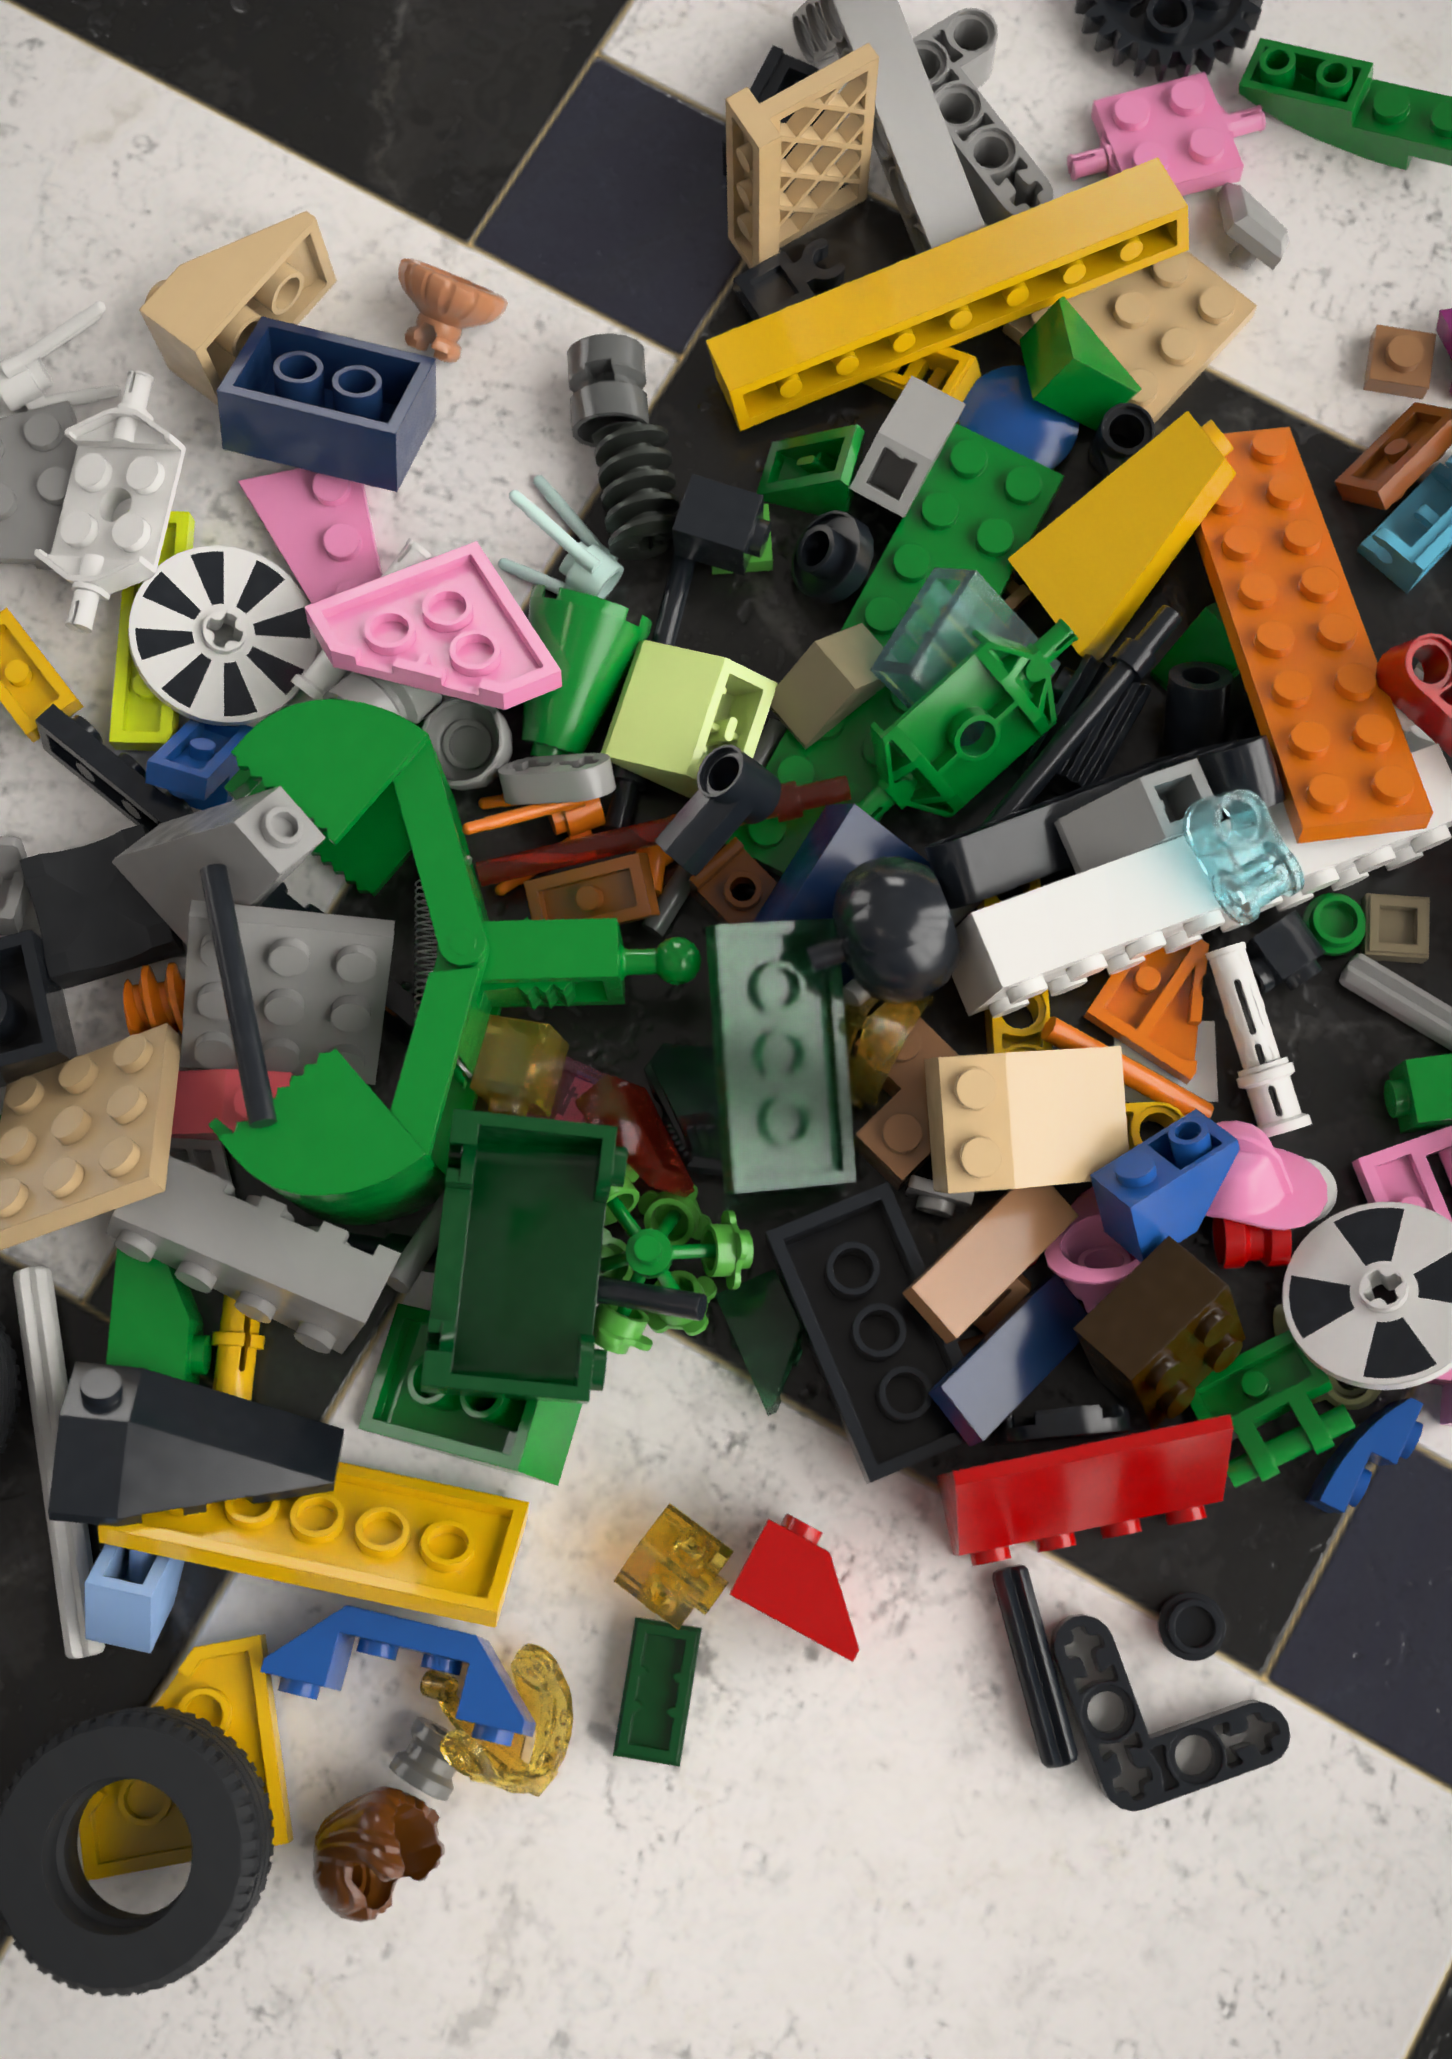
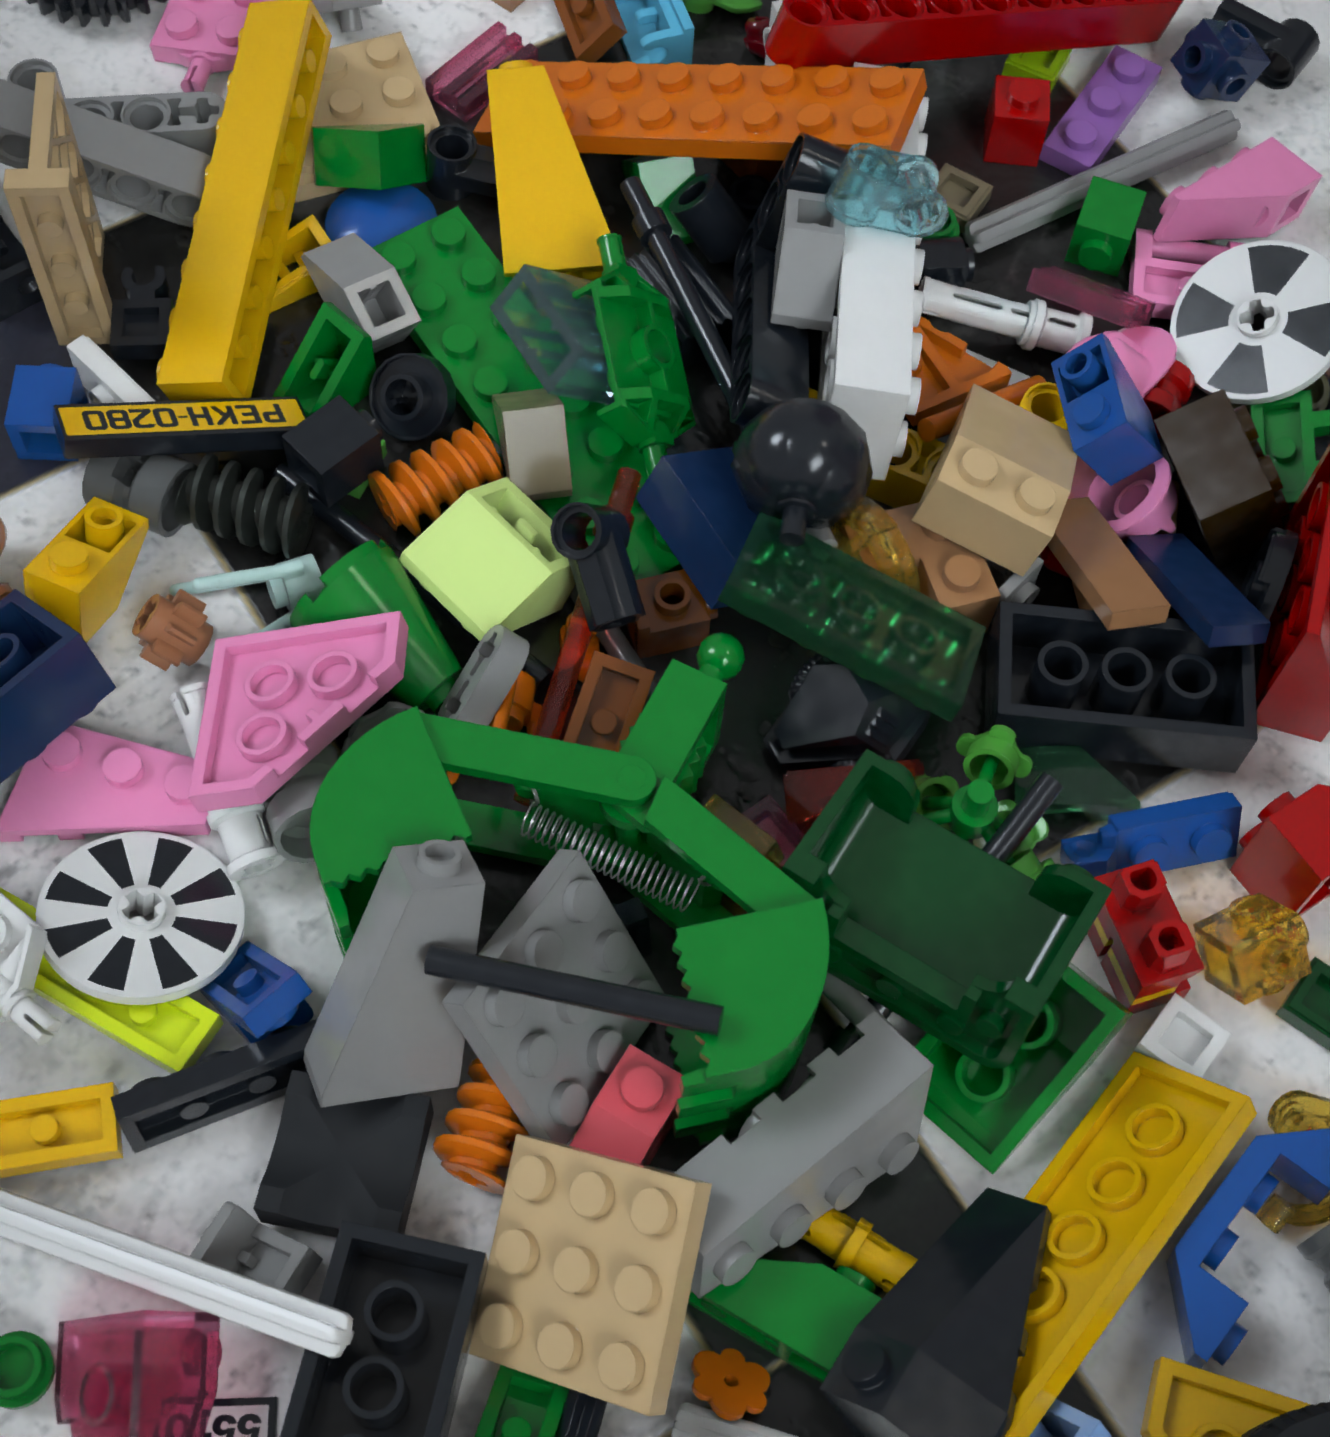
camera: 70 degrees left, 15 degrees down
none -> blue brick [4,363,89,461]
none -> yellow slope [23,496,149,643]
none -> tile [53,396,307,459]
none -> white plate [66,335,155,404]
none -> nougat gear [132,589,213,671]
none -> orange piece [368,421,504,537]
none -> clear pink tile [425,21,538,123]
none -> orange plant [691,1348,771,1421]
none -> clear pink tile [1026,266,1156,328]
none -> blue hinge [1060,791,1242,877]
none -> red hips [1087,859,1205,1014]
none -> white plate [1133,993,1232,1078]

